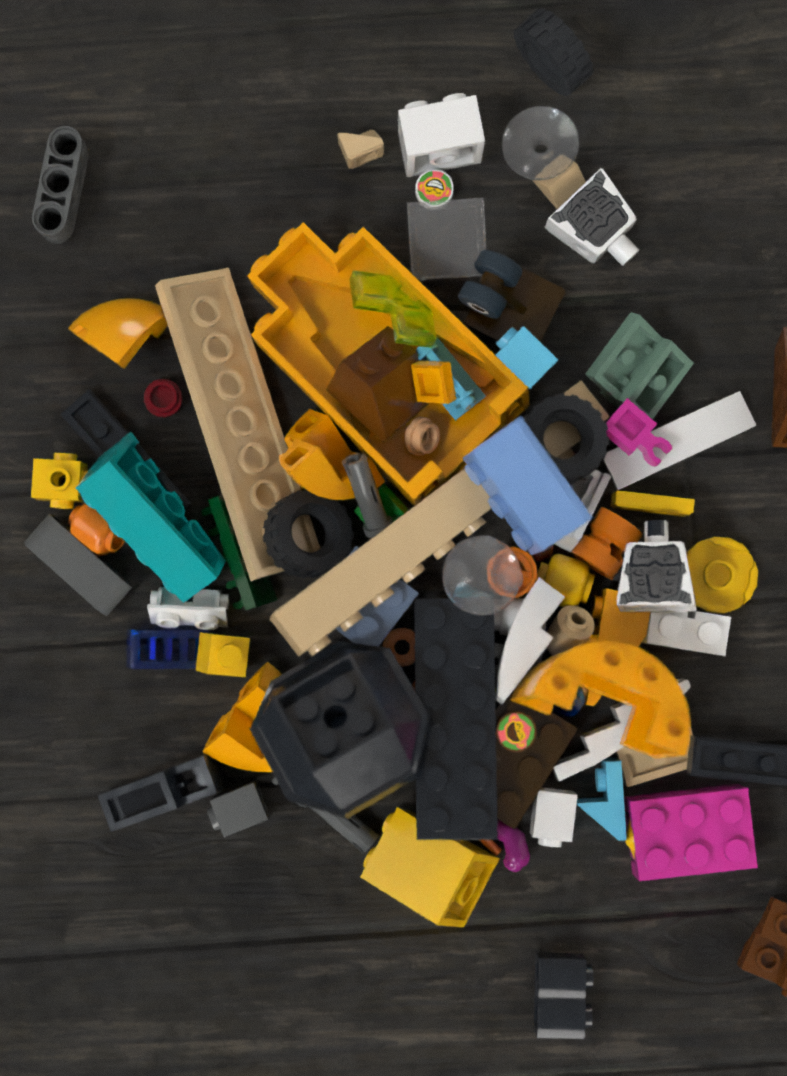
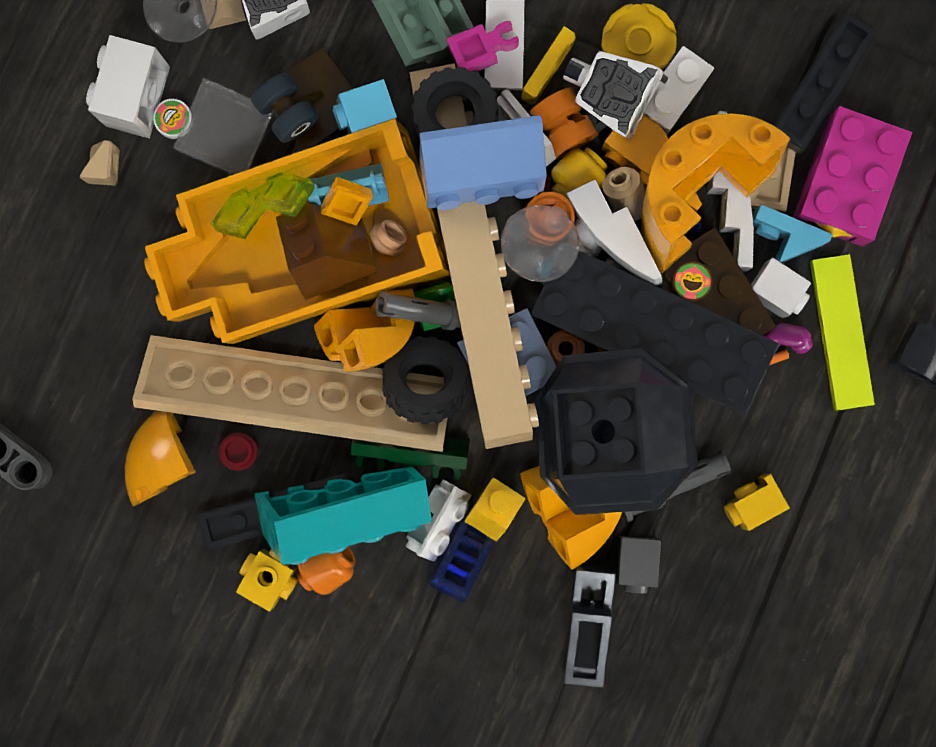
camera: 65 degrees left, 0 degrees up
dark grey beam [23,513,133,616] -> none
yellow slope [360,807,500,928] -> none
none -> yellow brick [724,474,790,531]
none -> neon yellow tile [810,254,875,411]

